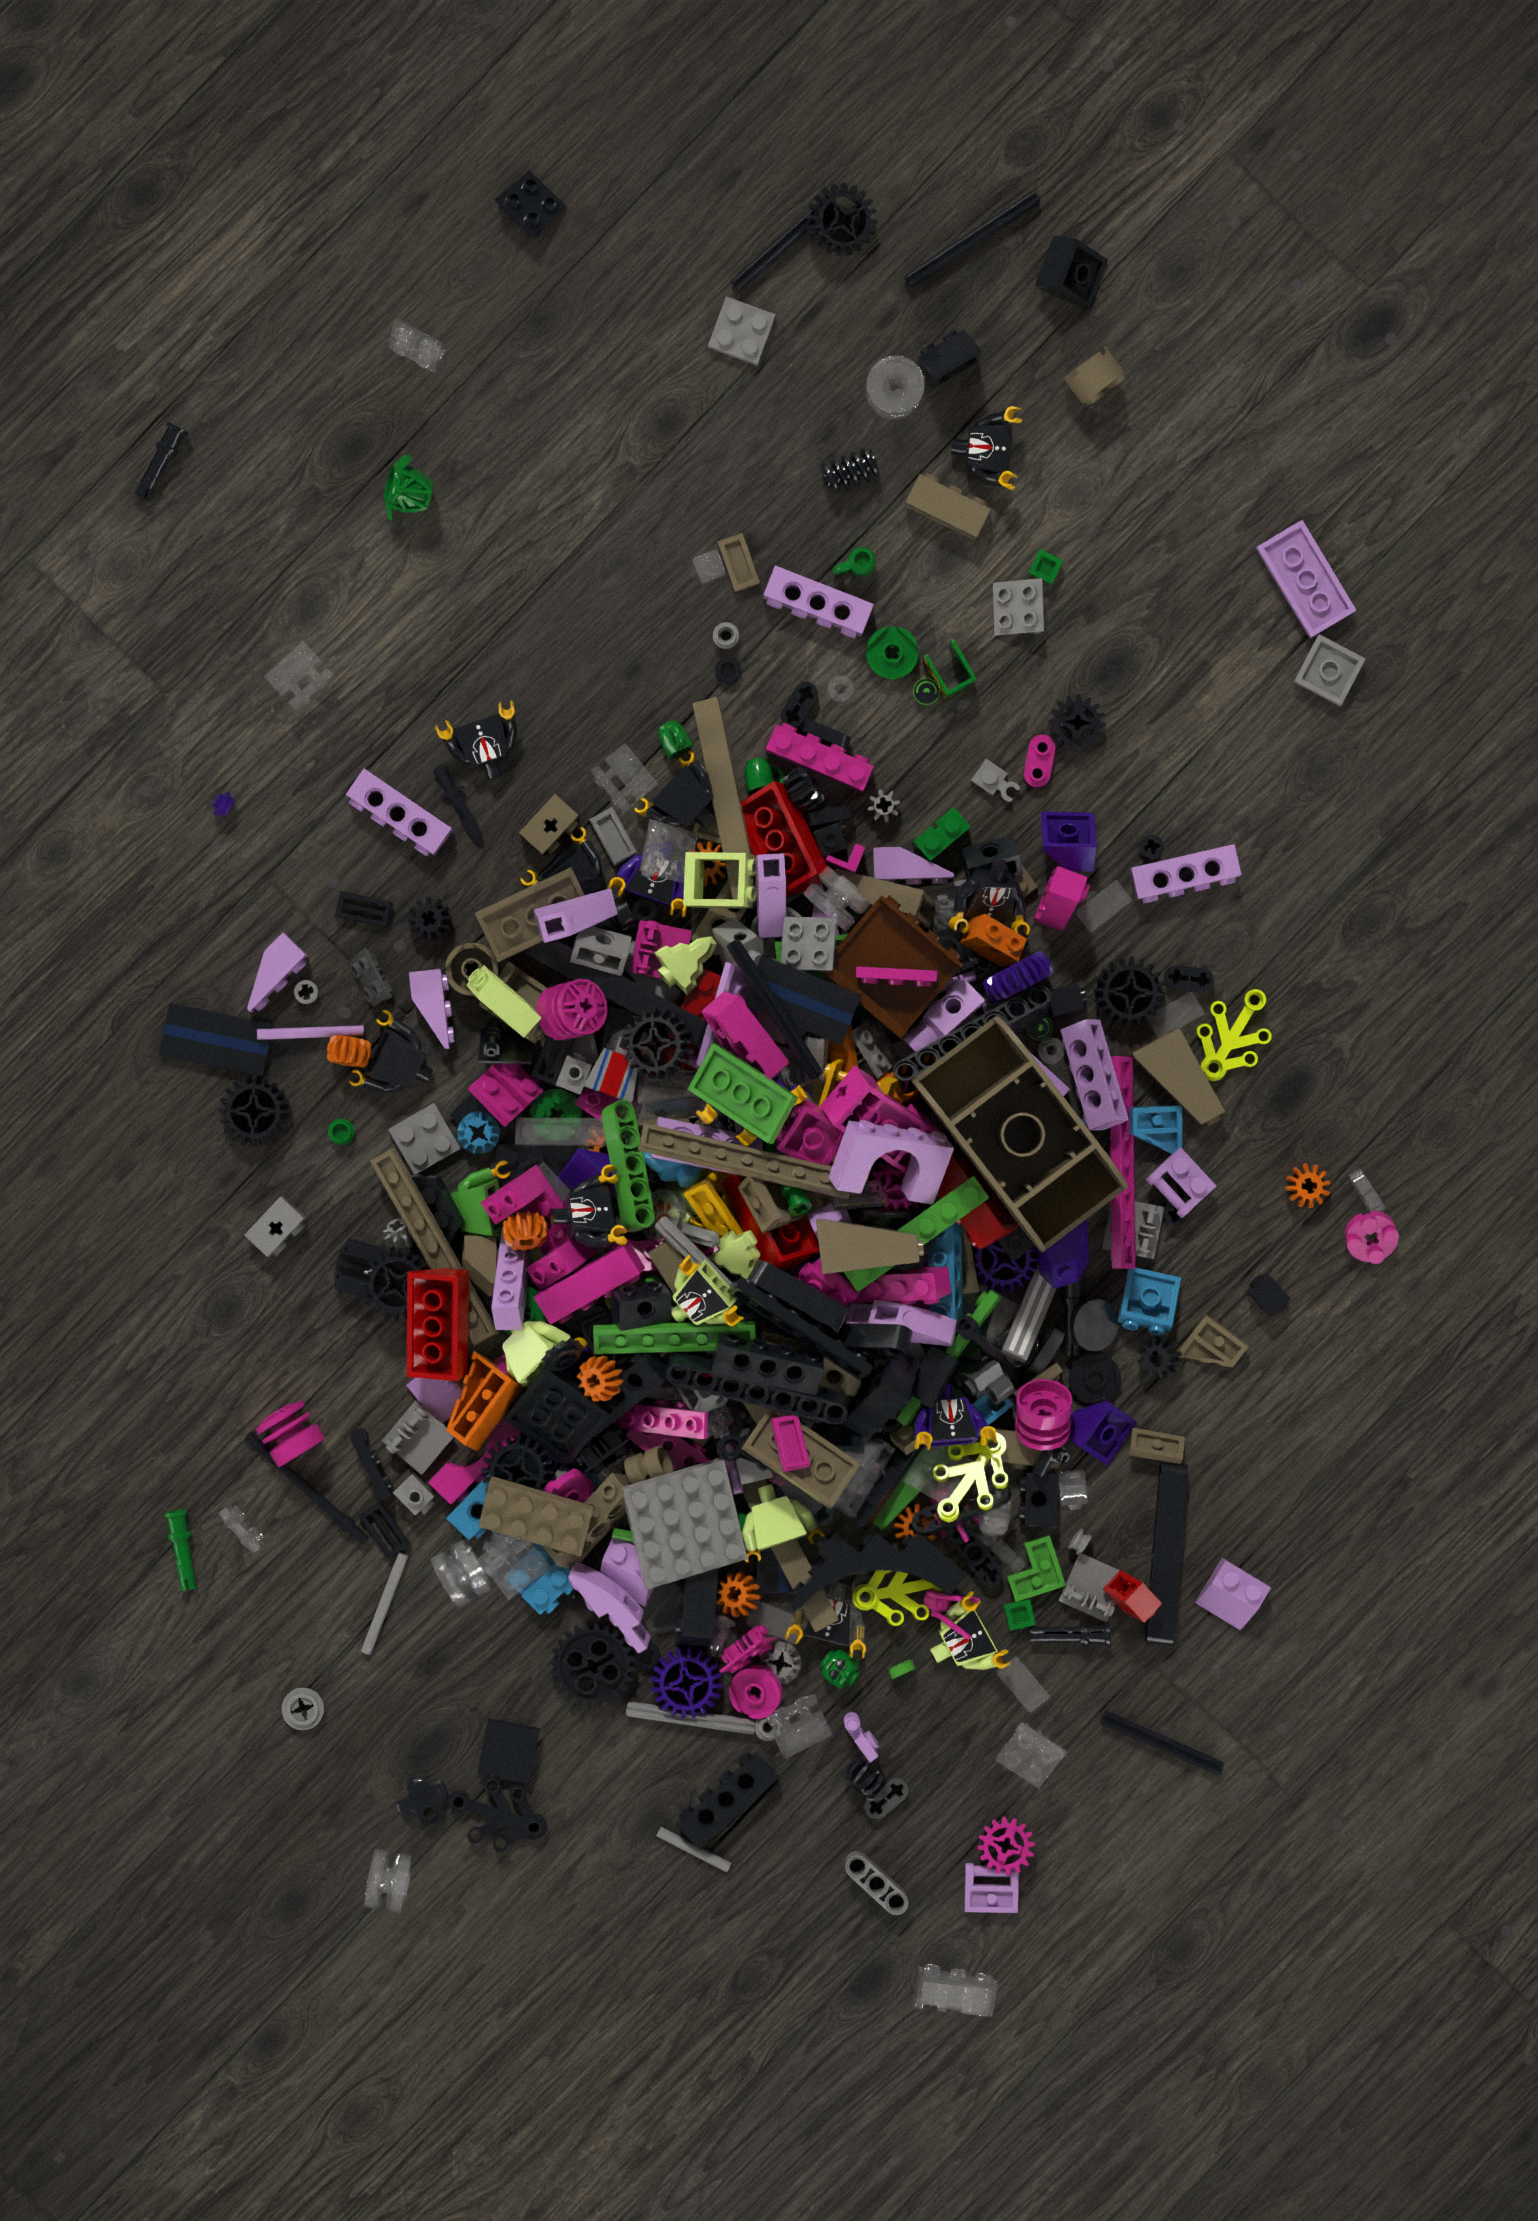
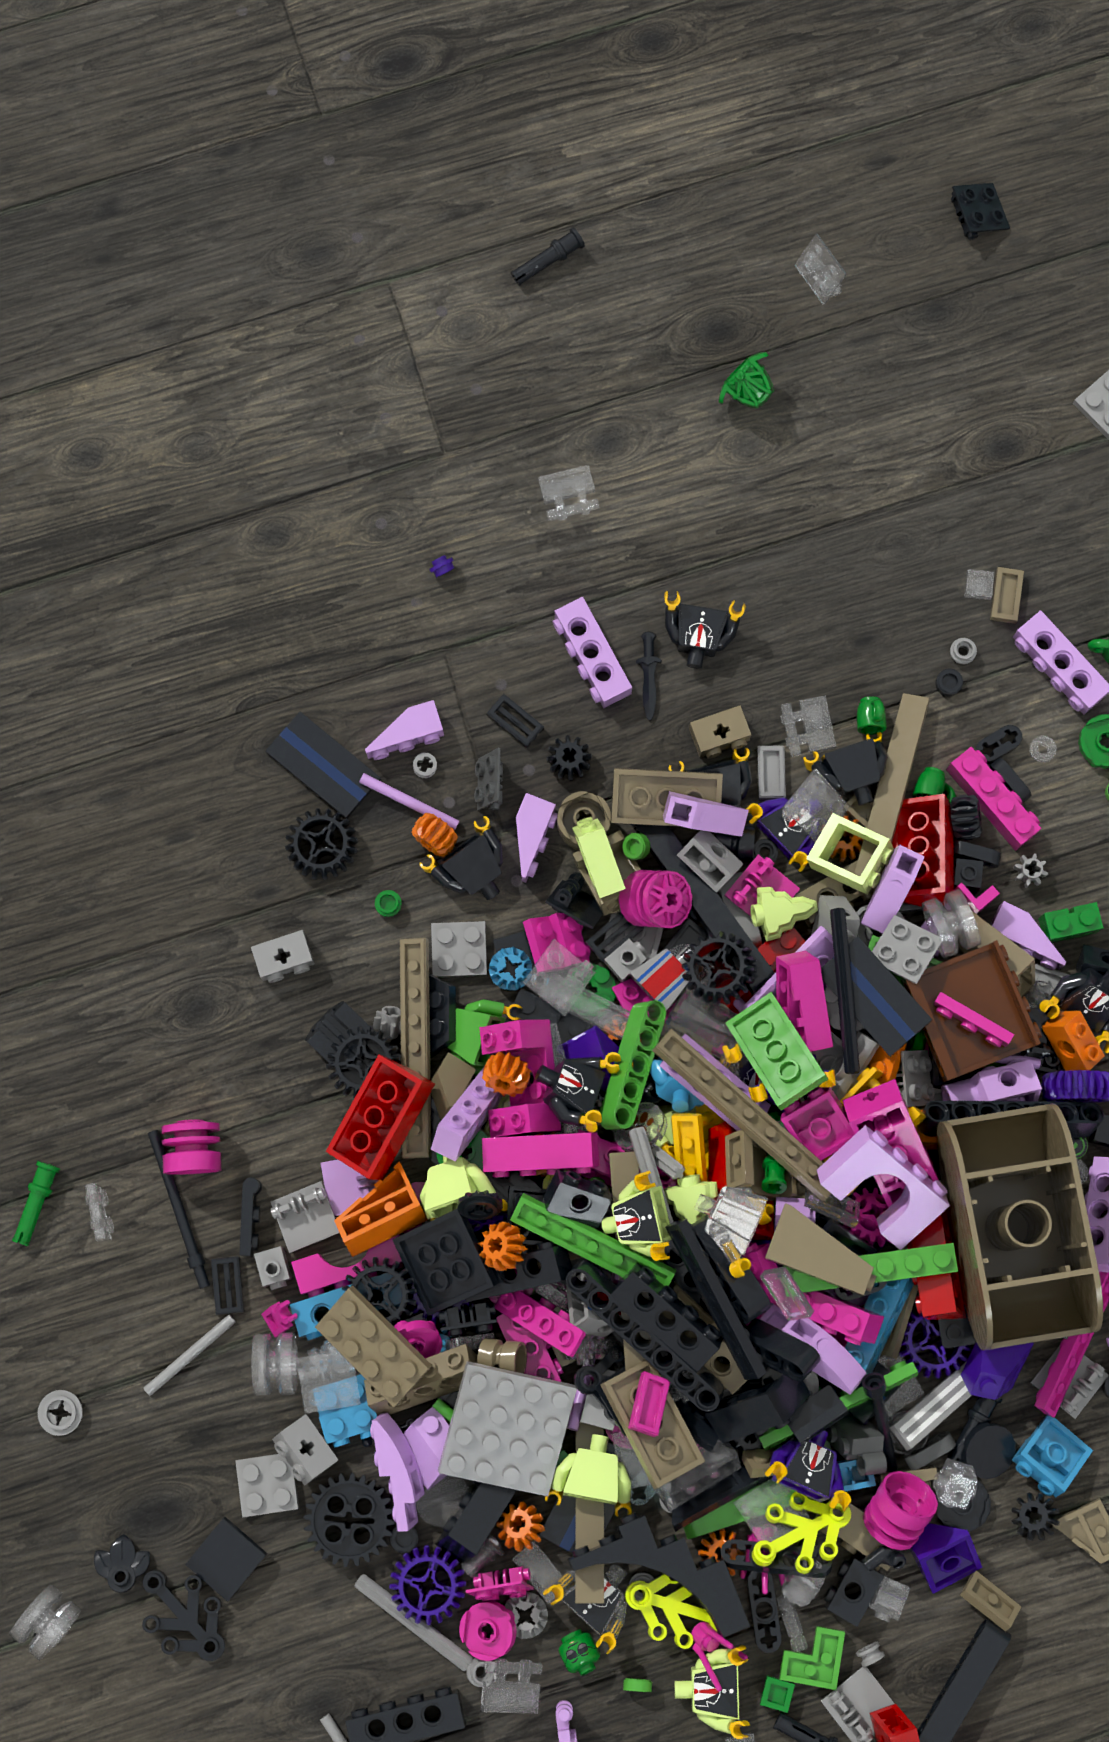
camera: 30 degrees right, 10 degrees down
none -> light grey plate [235,1454,299,1518]
none -> dark pink plate [261,1300,298,1338]
none -> light grey brick [272,1414,338,1486]
none -> clear hinge [523,939,596,1016]
none -> bright green tile [623,833,650,860]
none -> clear torso [695,1186,774,1278]
none -> clear tile [760,1267,814,1321]
none -> clear brick [933,1458,978,1509]

